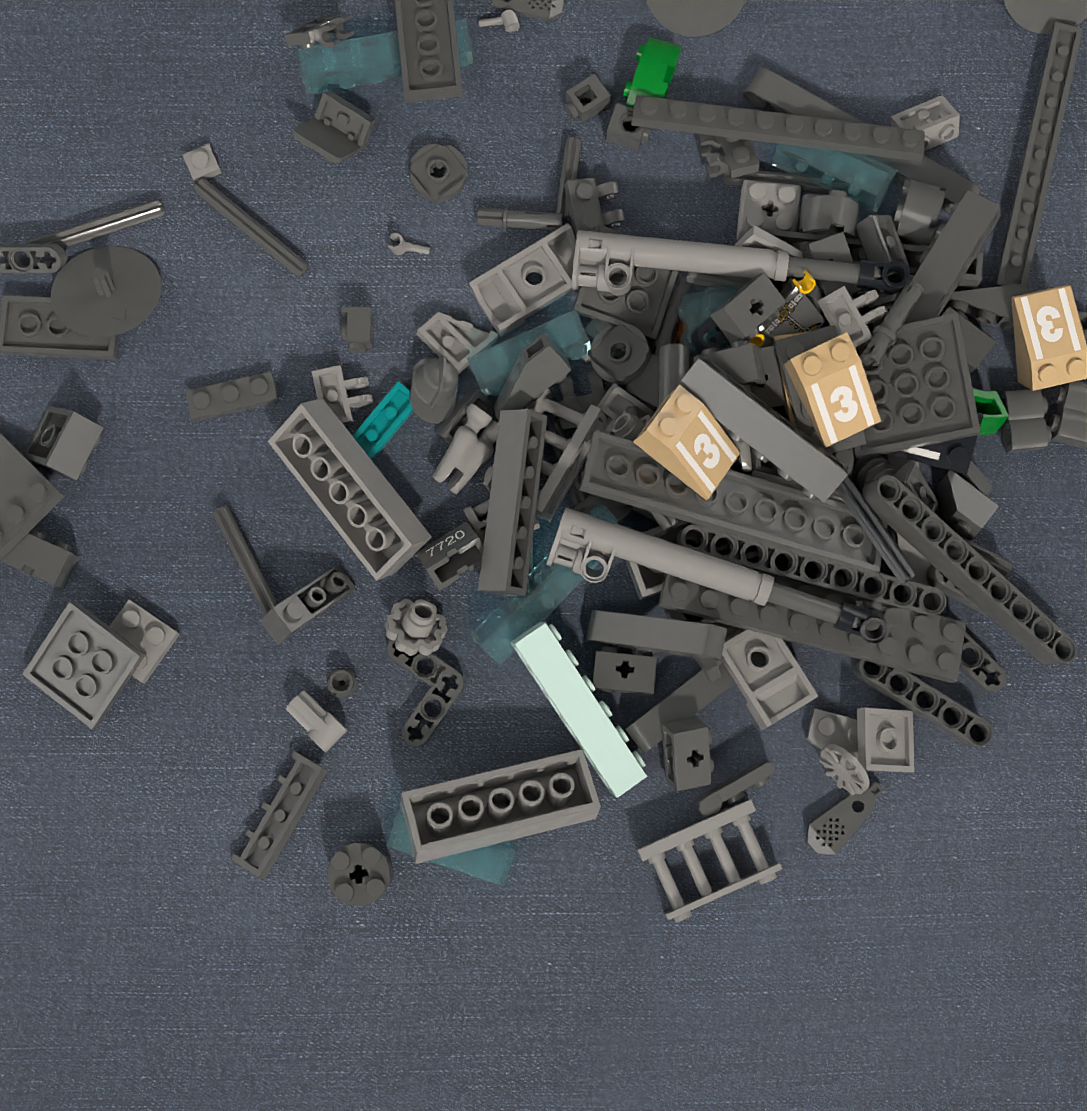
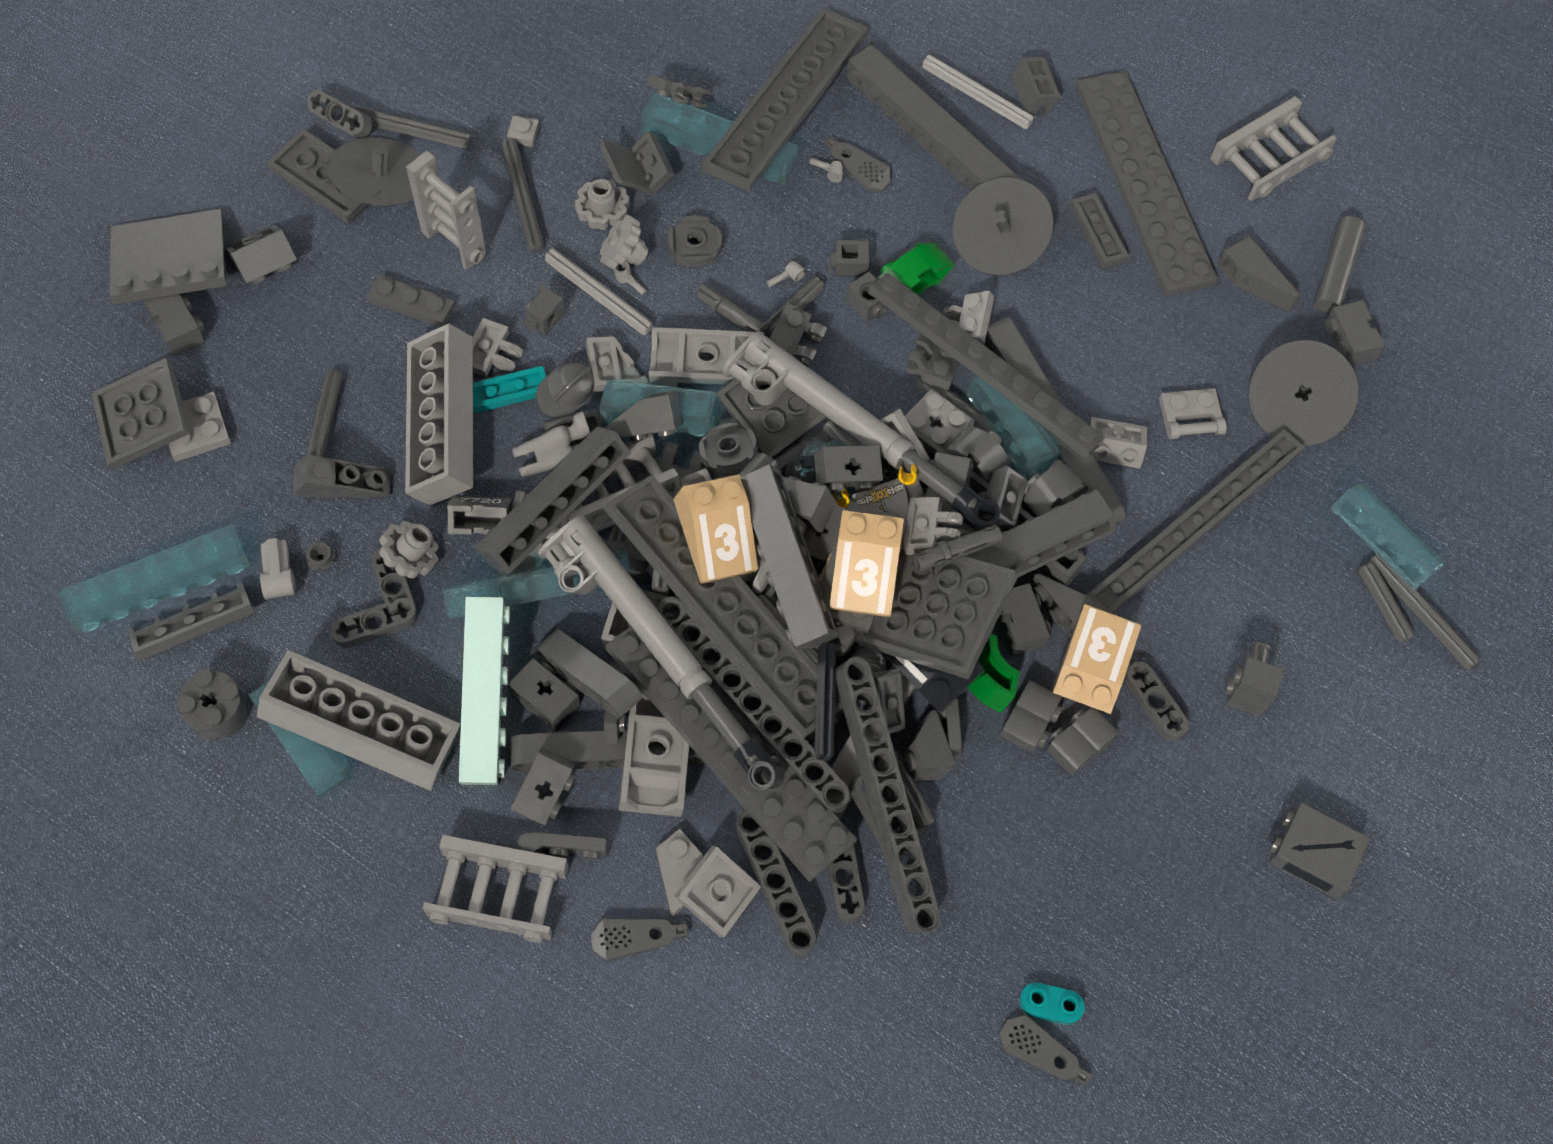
camera: 30 degrees right, 15 degrees down
light grey wheel [819,744,869,796] -> none
none -> clear light blue brick [58,524,251,633]
none -> light grey fence [406,150,486,270]
none -> light grey axle [545,248,653,335]
none -> light grey plant [574,178,630,230]
none -> light grey plant [599,215,648,269]
none -> light grey hand [766,261,805,287]
none -> light grey hinge [943,291,994,343]
none -> light grey plate [1159,388,1227,439]

